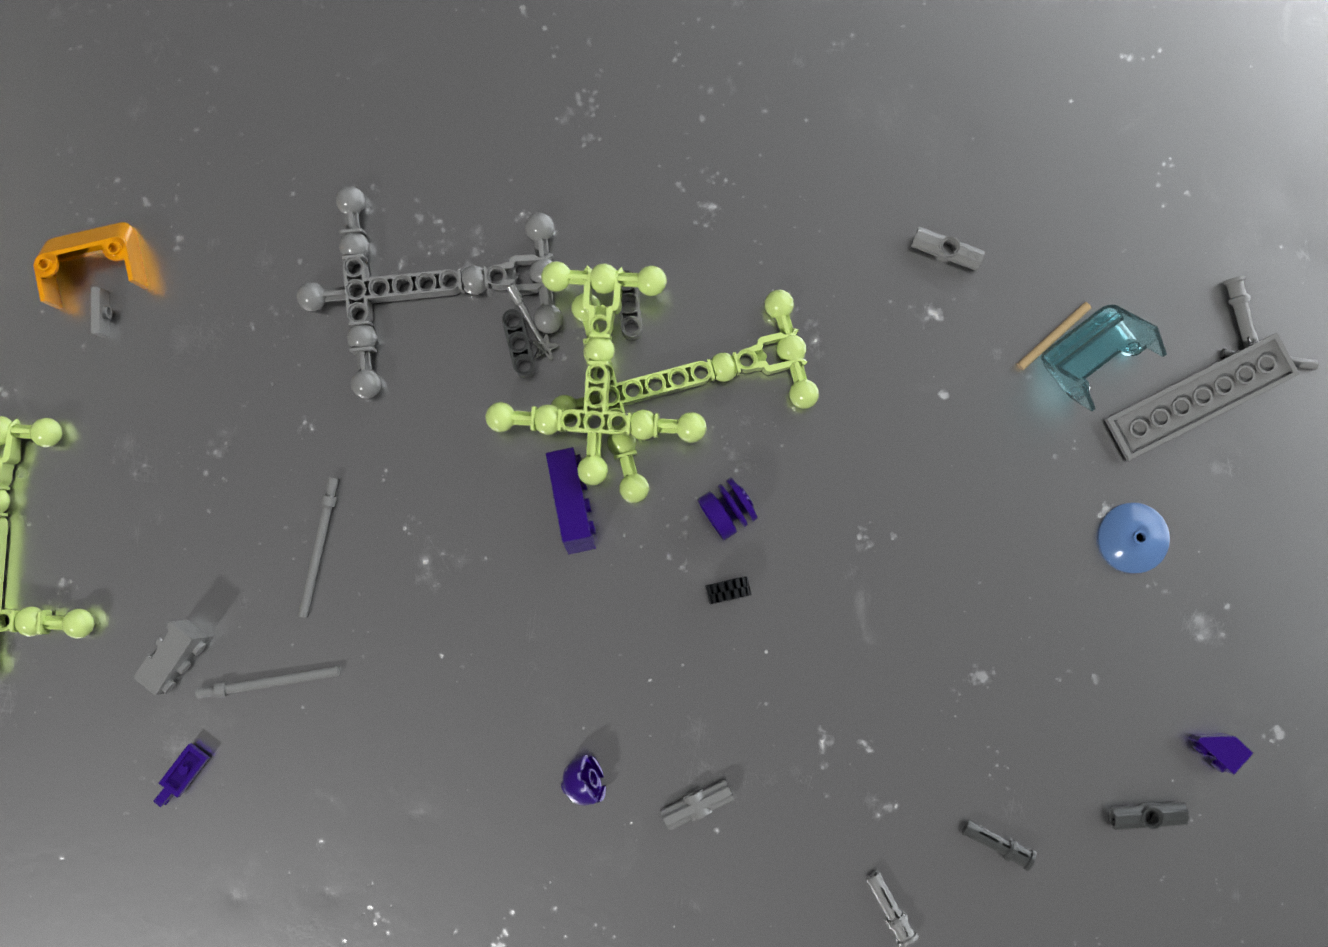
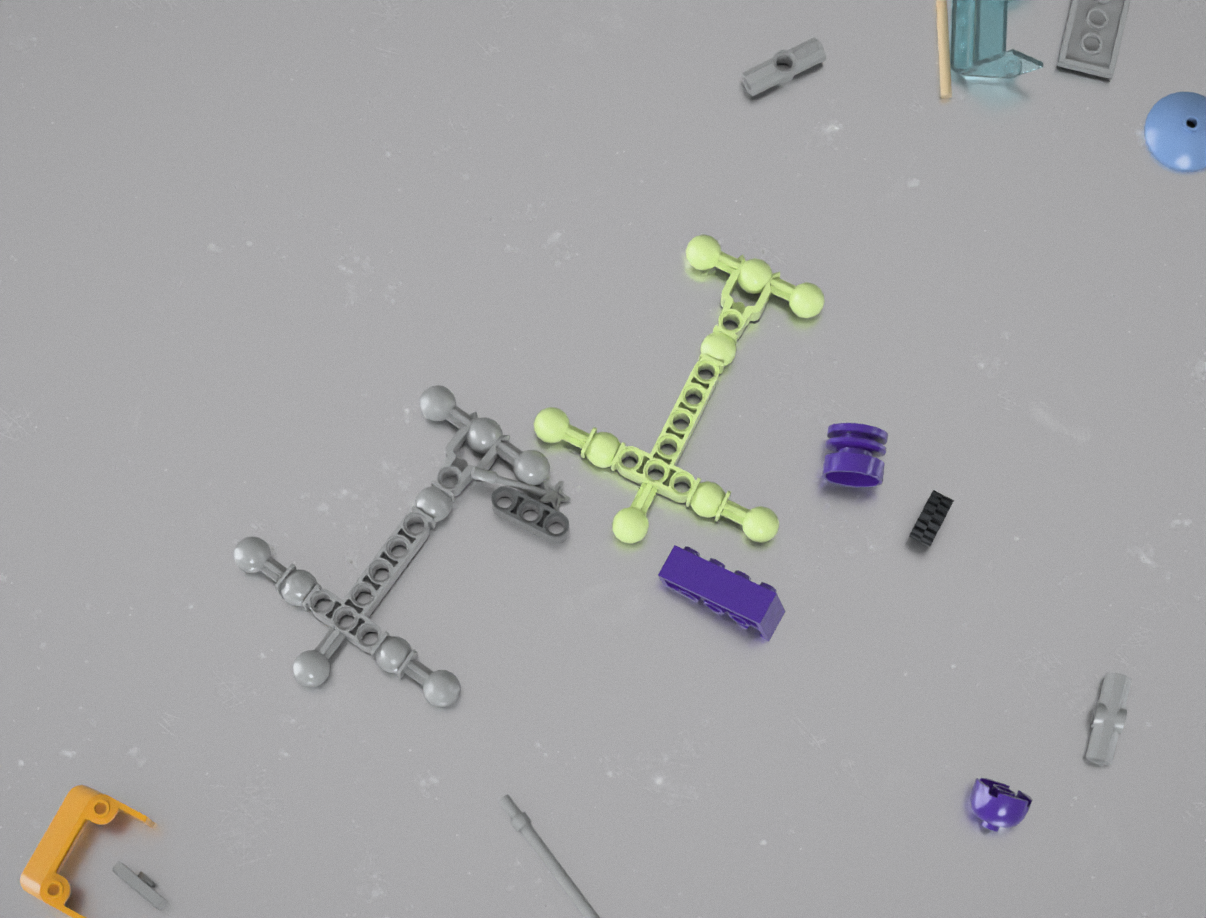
camera: 55 degrees left, 10 degrees down
yellowish green piece [485,261,707,486] -> none
light grey beam [619,270,642,341] -> none

